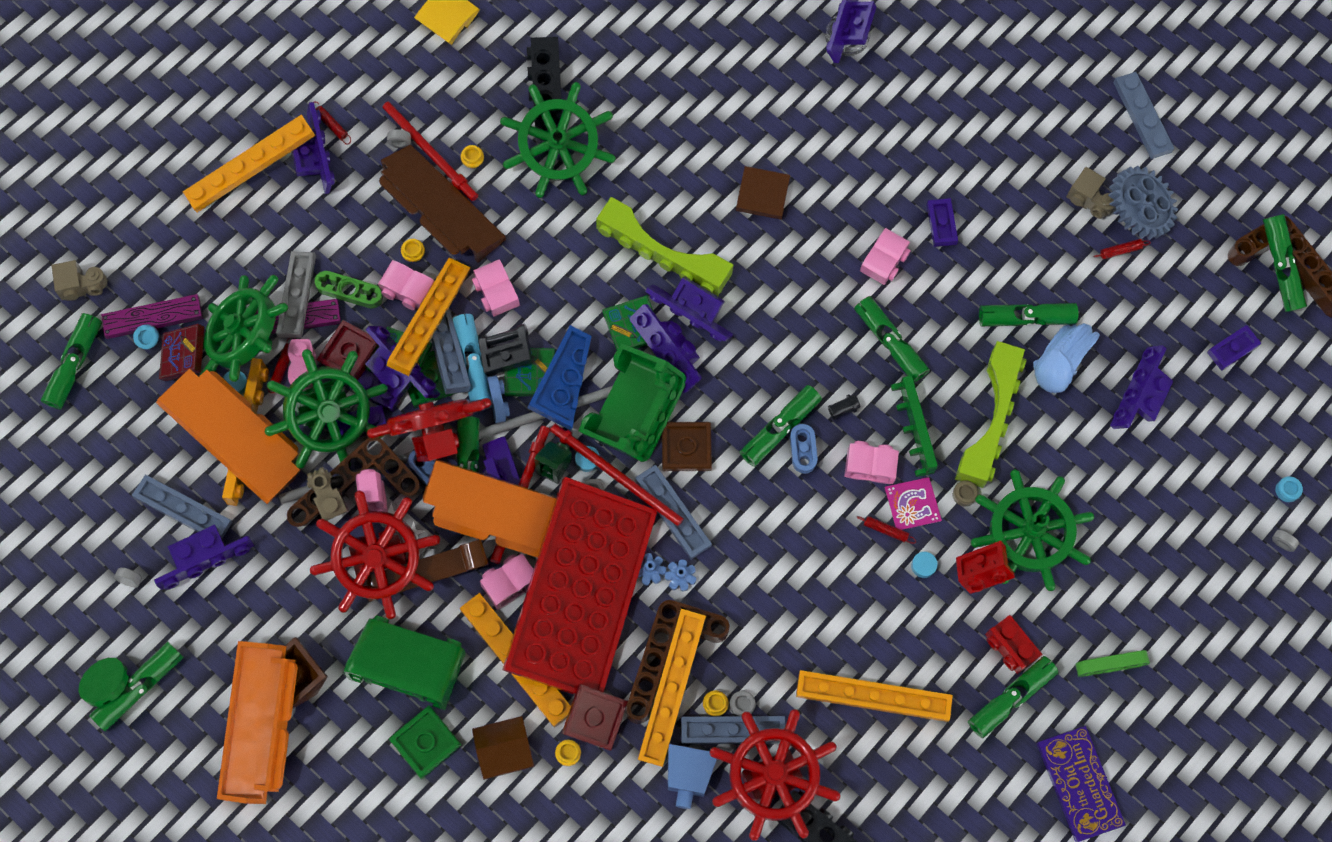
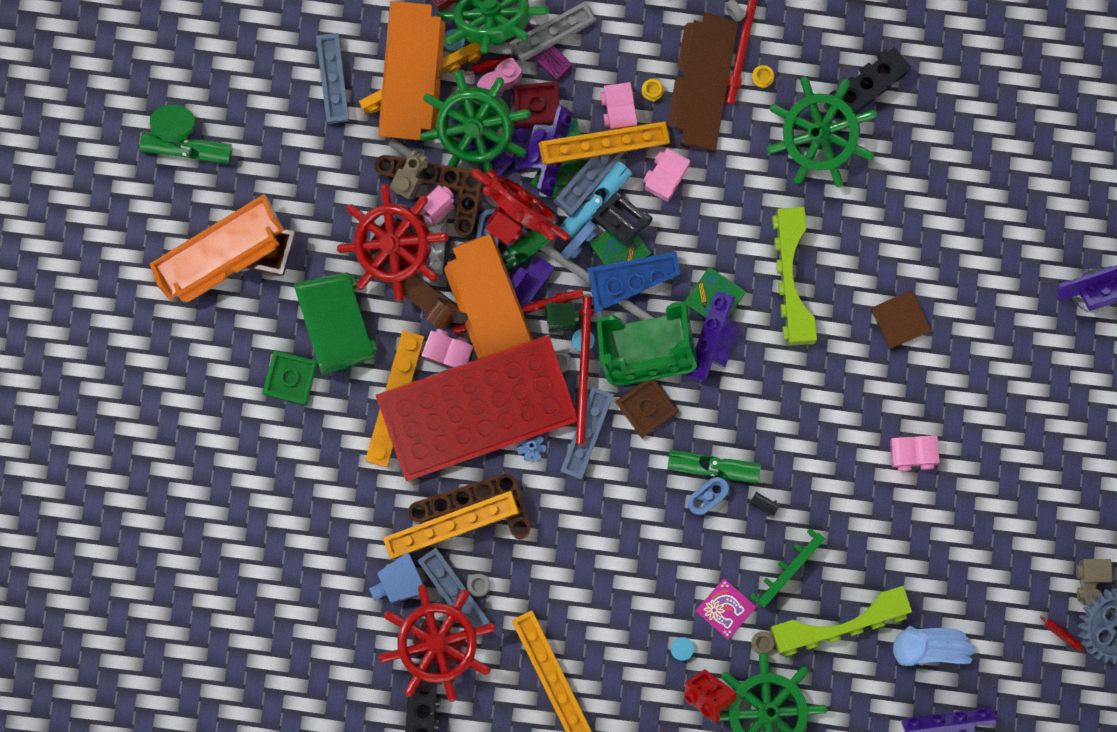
camera: 55 degrees right, 10 degrees up
light grey tile [114,568,142,588] -> none
dark purple bracket [154,524,255,590] -> none
bright green beam [315,271,383,309] -> none
reddish brown slope [472,716,534,780] -> none
yellow plate [555,740,581,766] -> none
dark red tile [562,684,628,751] -> none
dark purple bracket [645,277,733,342] -> none
medium blue plant [664,560,696,592] -> none
yellow plate [703,690,729,717] -> none
bright pink brick [844,441,899,484] -> none
green piece [854,296,930,383] -> none
red piece [857,516,916,544] -> none
dark purple plate [926,198,958,247] -> none
green piece [979,303,1078,327] -> none

